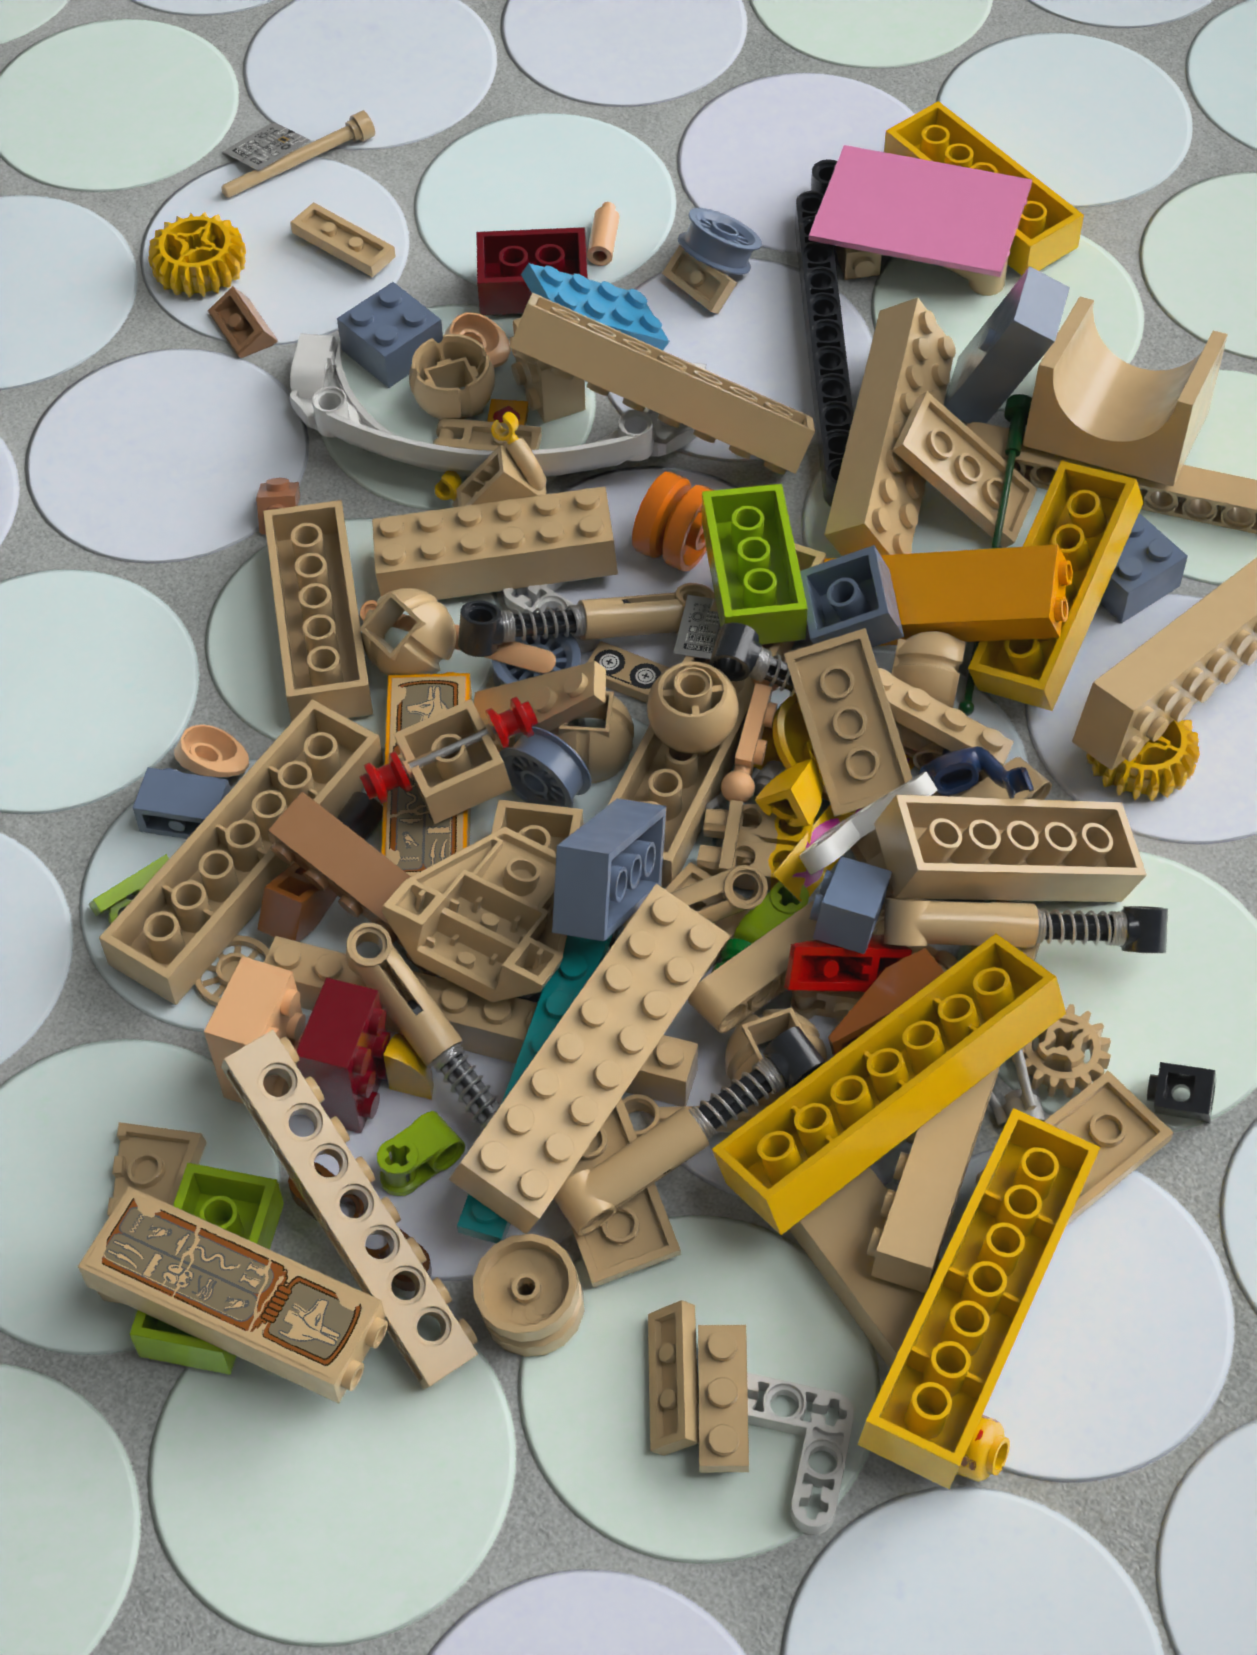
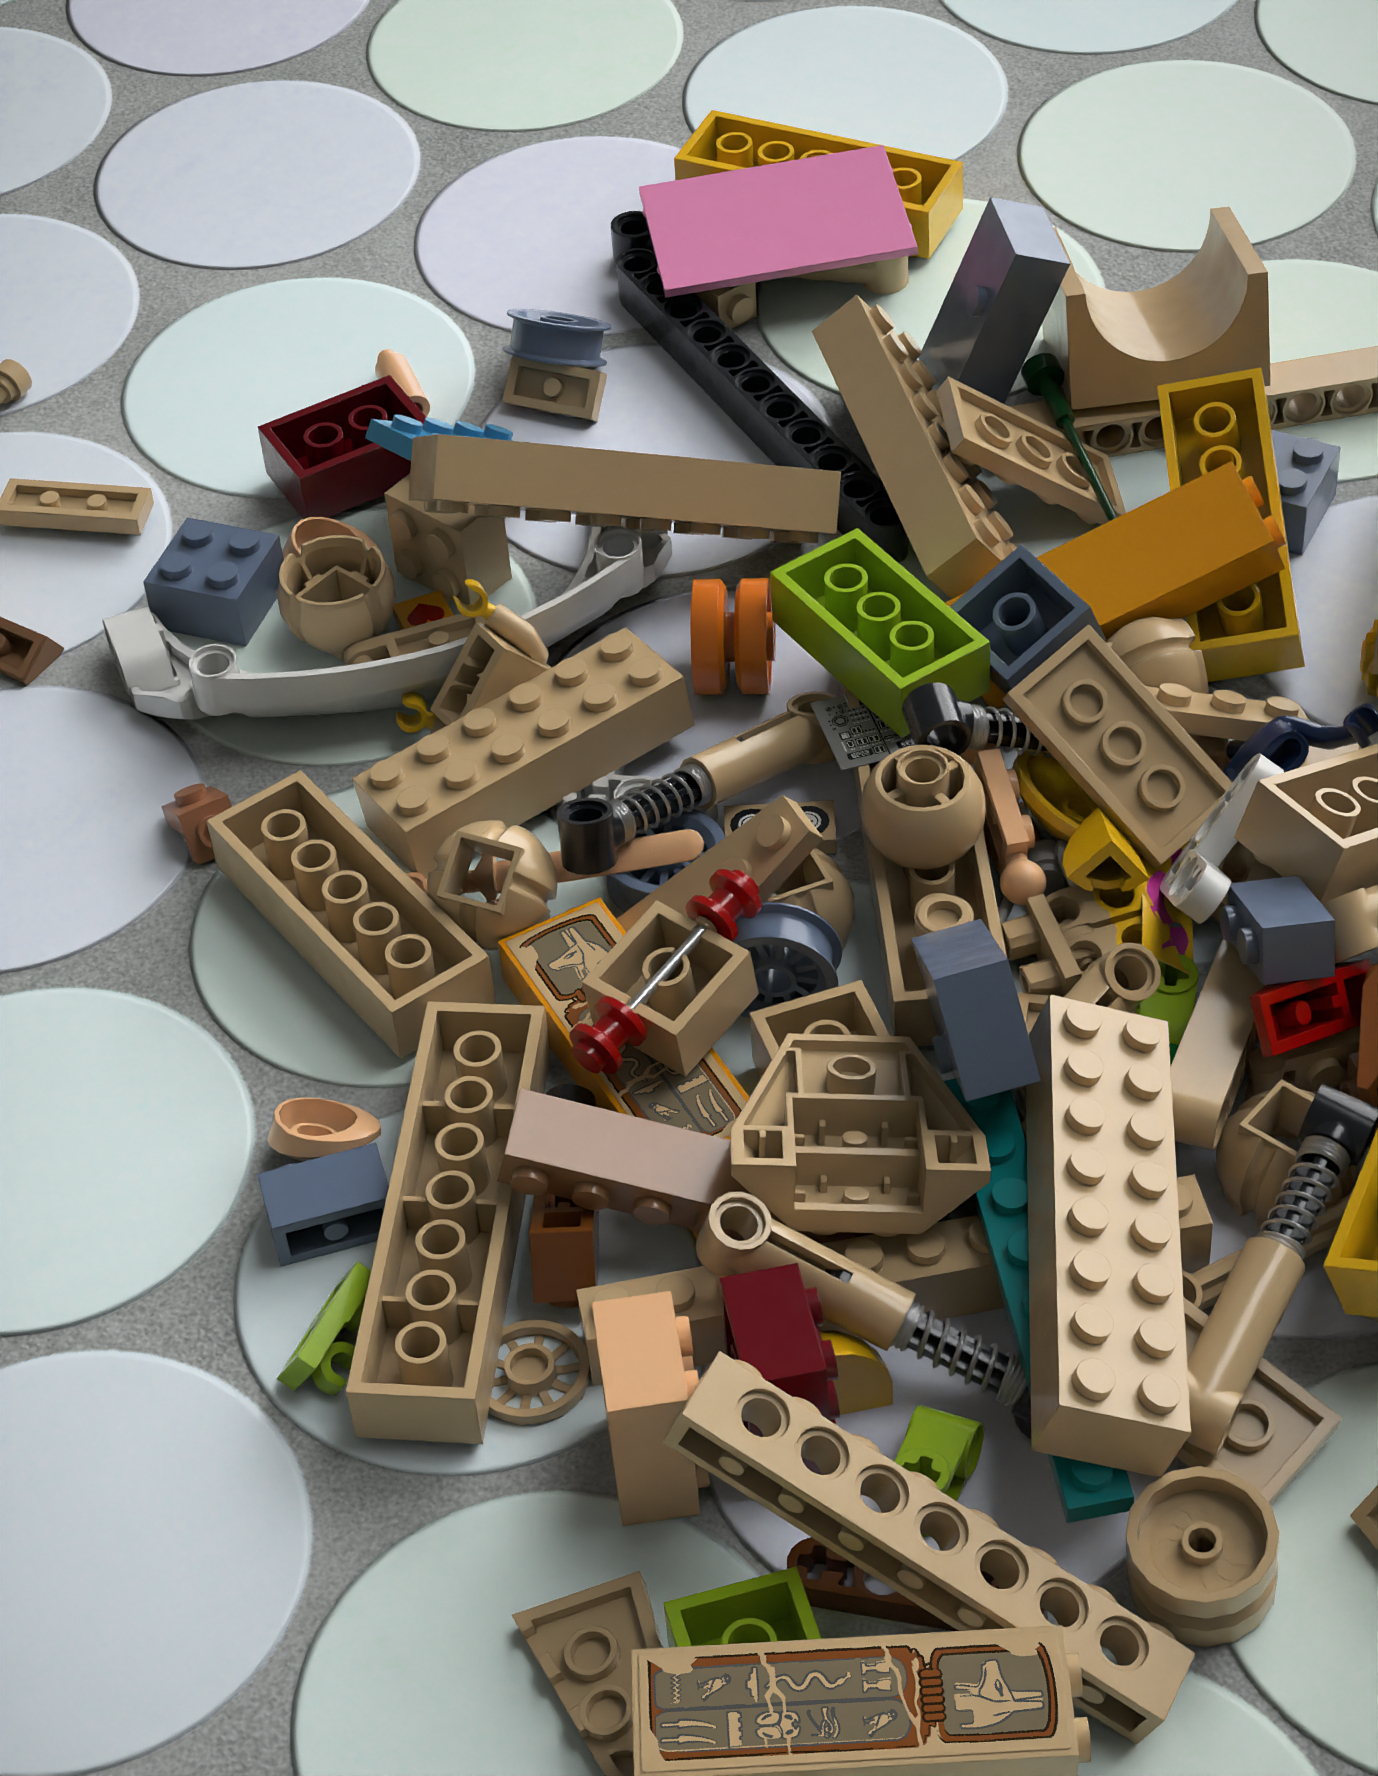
camera: 25 degrees left, 10 degrees down
none -> tan tile [915,894,974,937]

